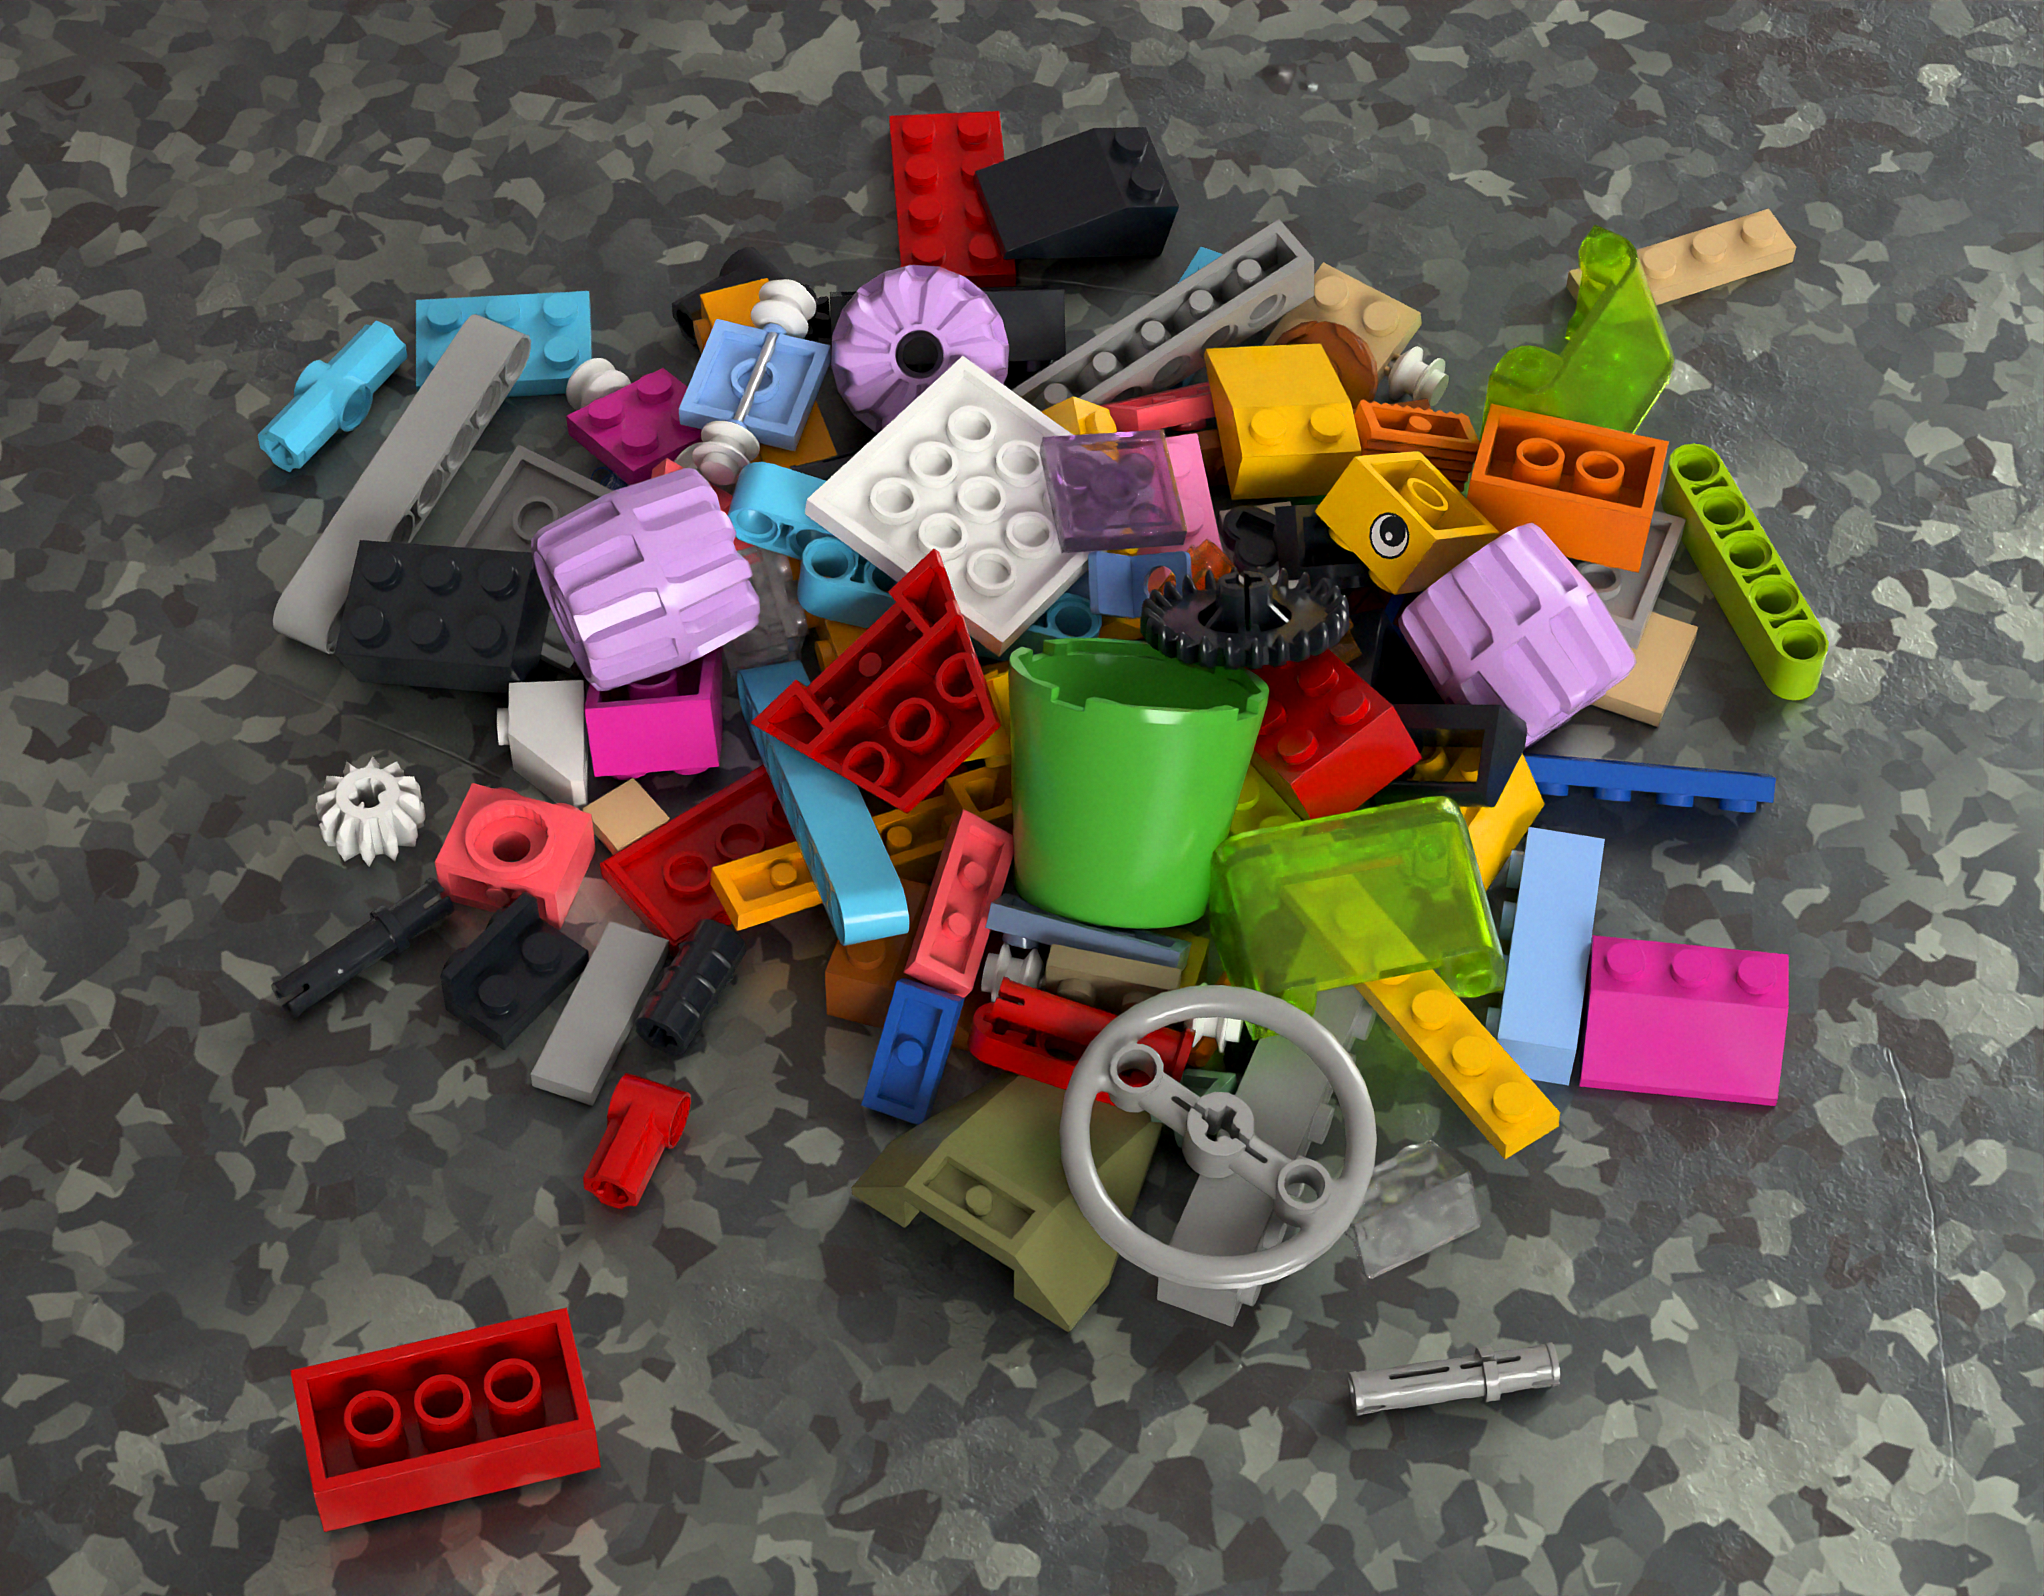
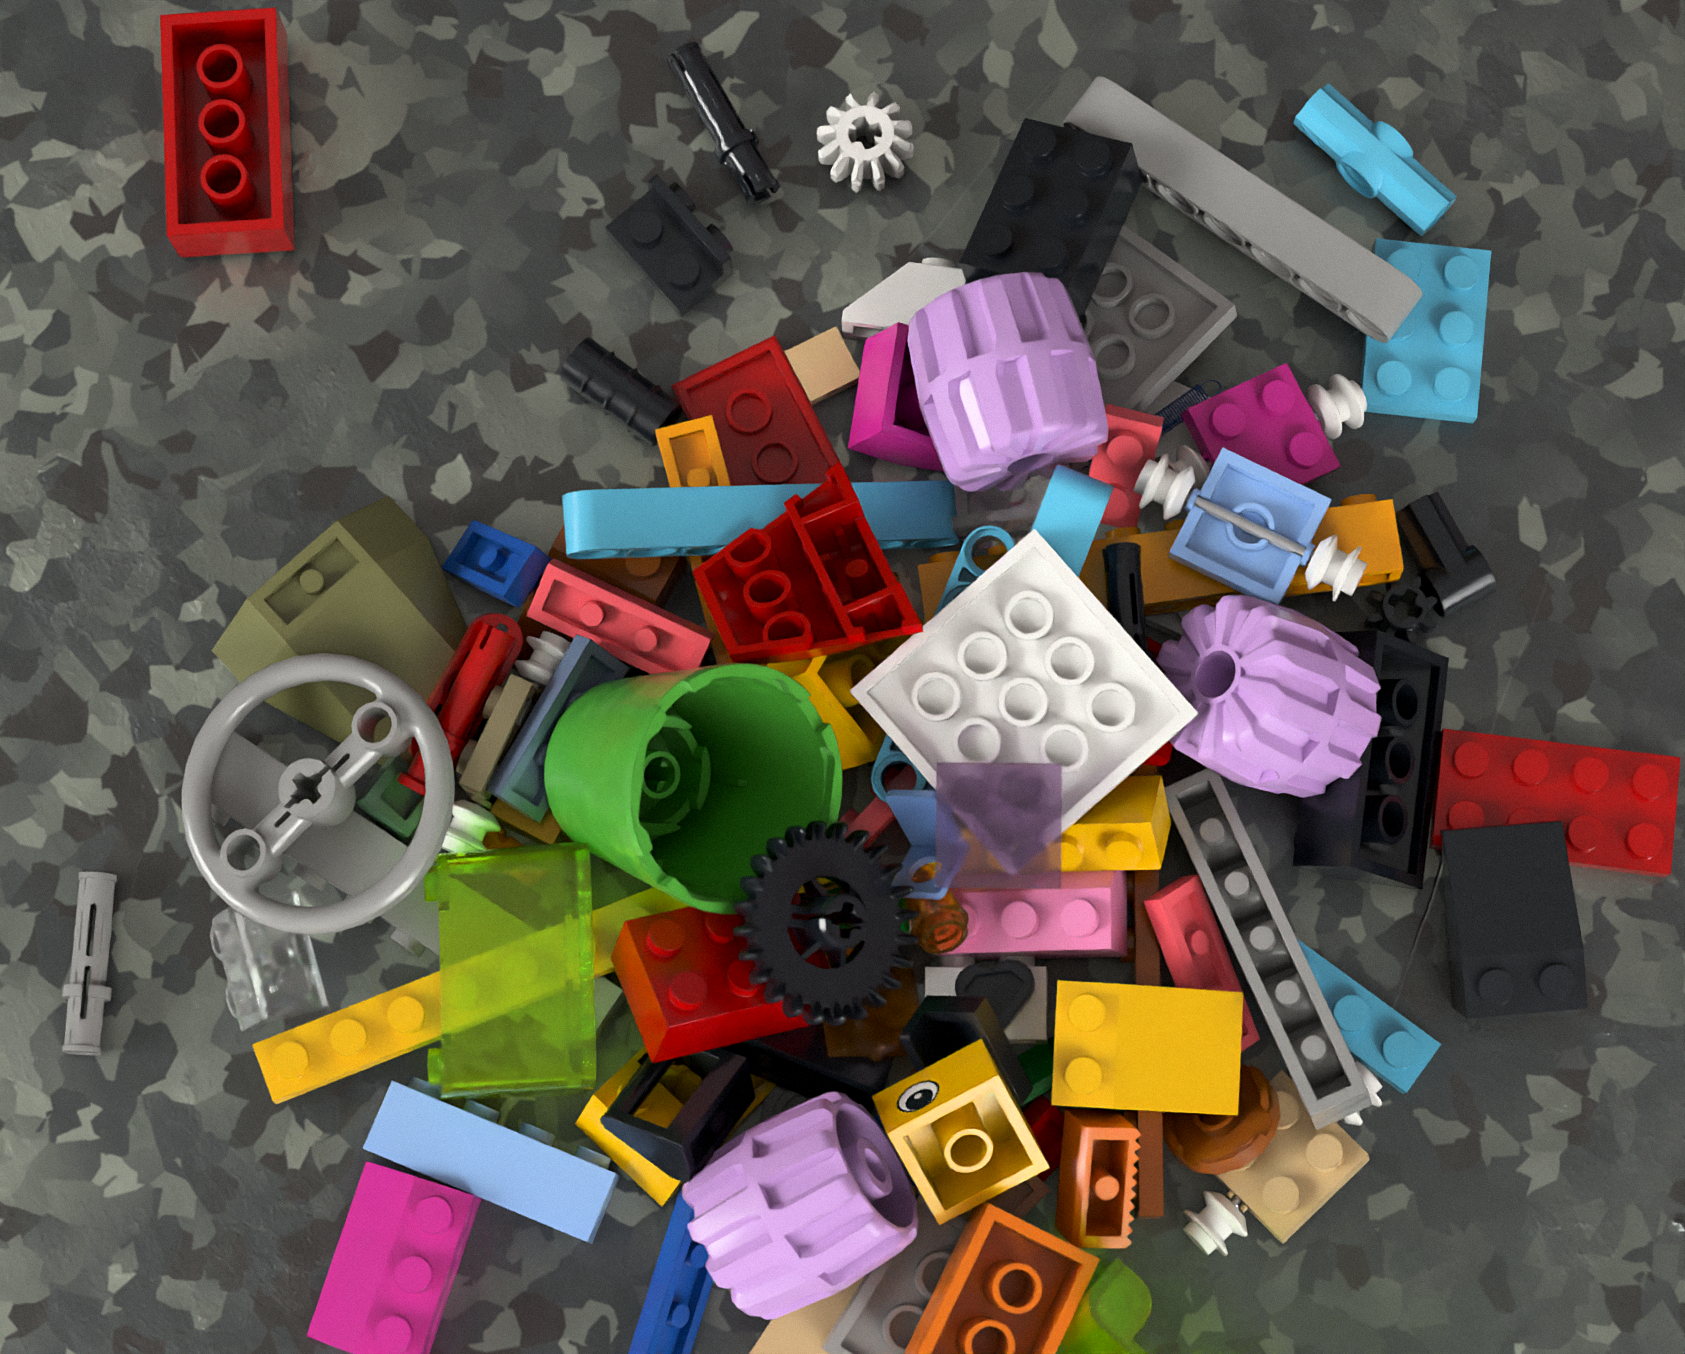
camera: 105 degrees right, 25 degrees up
coral brick [435,783,596,930] -> none
light grey tile [531,921,670,1106] -> none
red piece [583,1073,691,1209] -> none

